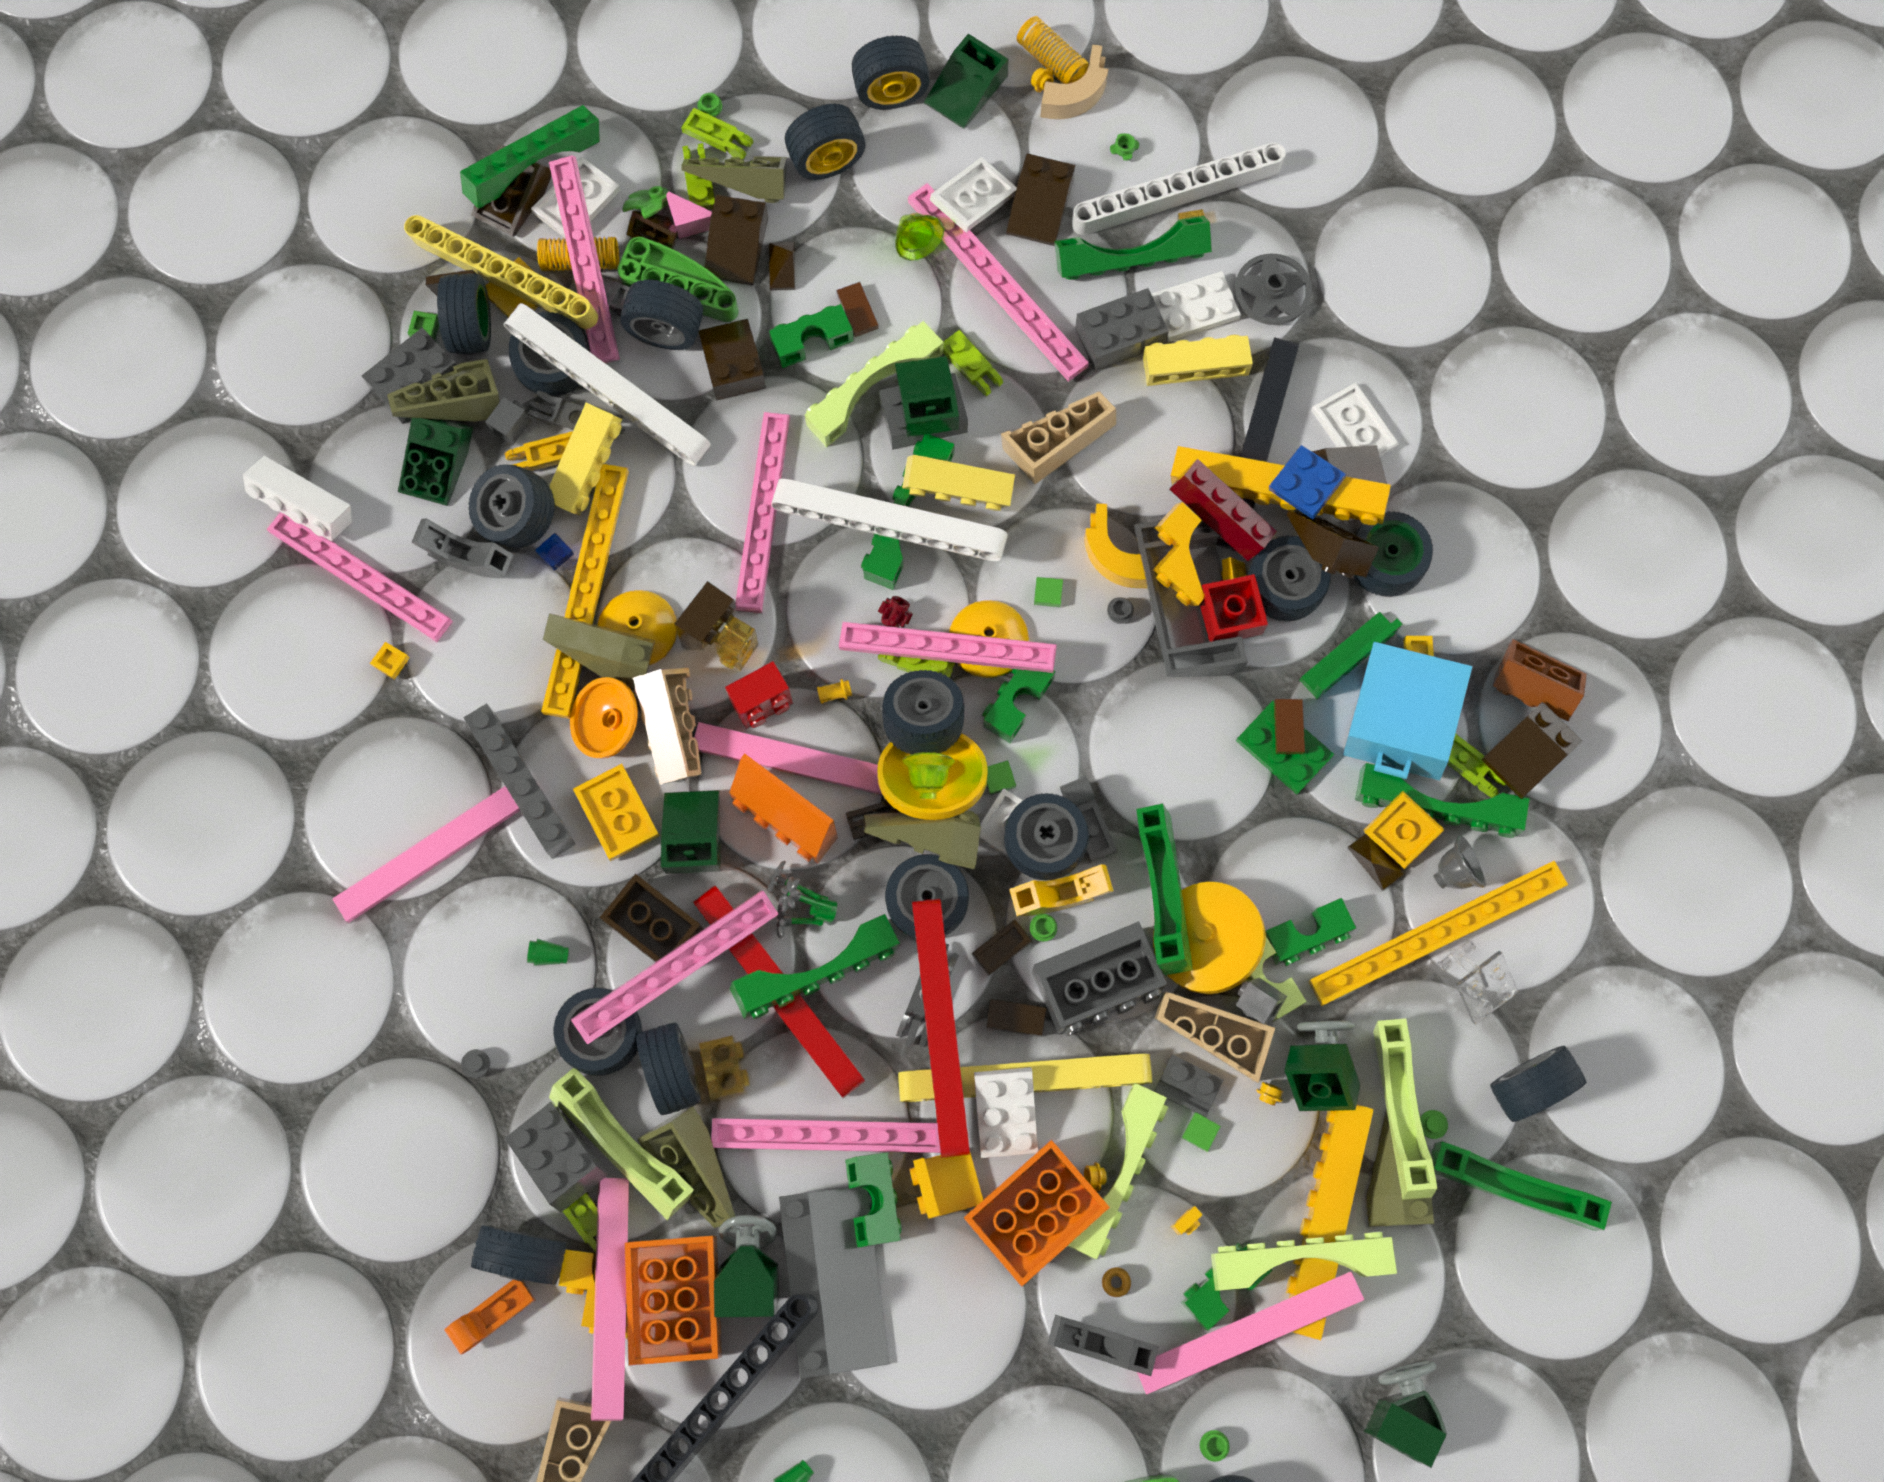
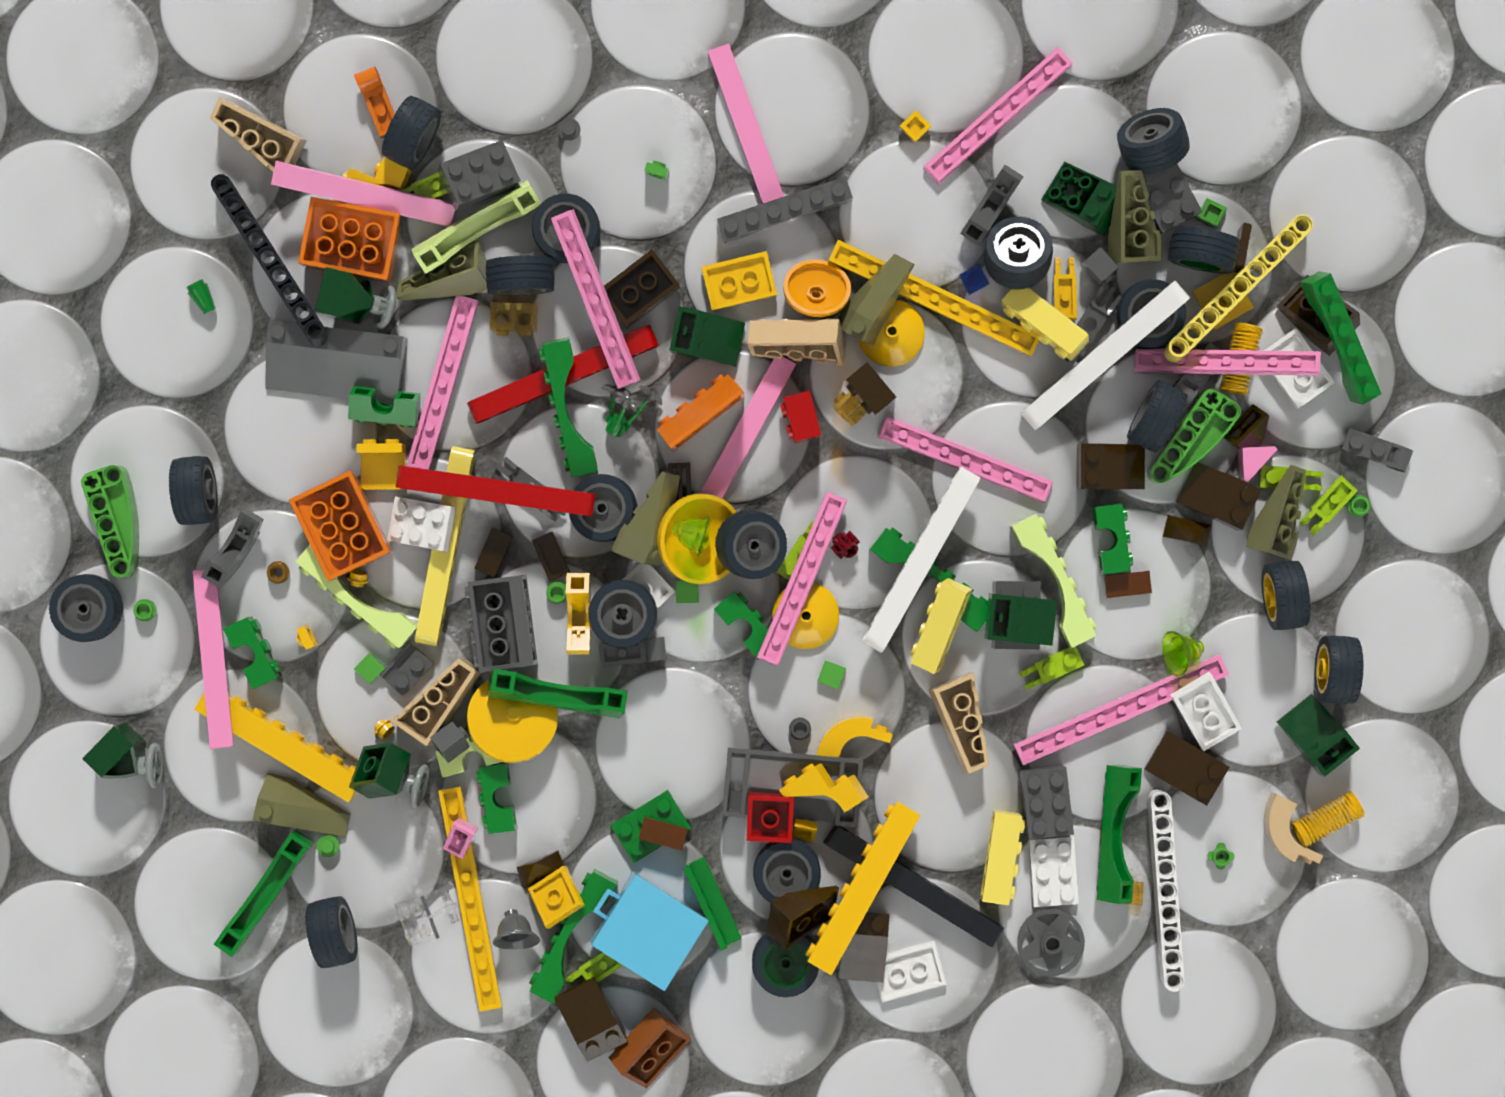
camera: 100 degrees right, 15 degrees up
white brick [243,456,352,541] -> none
green cone [527,938,569,966] -> none
bright green plate [622,186,668,219] -> none
yellow pin [817,679,852,704] -> none
yellow plate [1031,68,1054,93] -> none
dark red brick [1169,459,1277,561] -> none
yellowish green arch [1211,1232,1397,1291] -> none
blue plate [1269,445,1346,519] -> none
yellowish green arch [1373,1018,1437,1200] -> none
yellow plate [1403,636,1434,657] -> none
none -> black wheel [169,456,218,525]
none -> bright pink slope [443,817,479,859]
none -> bright green plate [644,161,669,181]
none -> black wheel [1117,108,1190,174]
none -> dark grey plate [1341,428,1413,473]

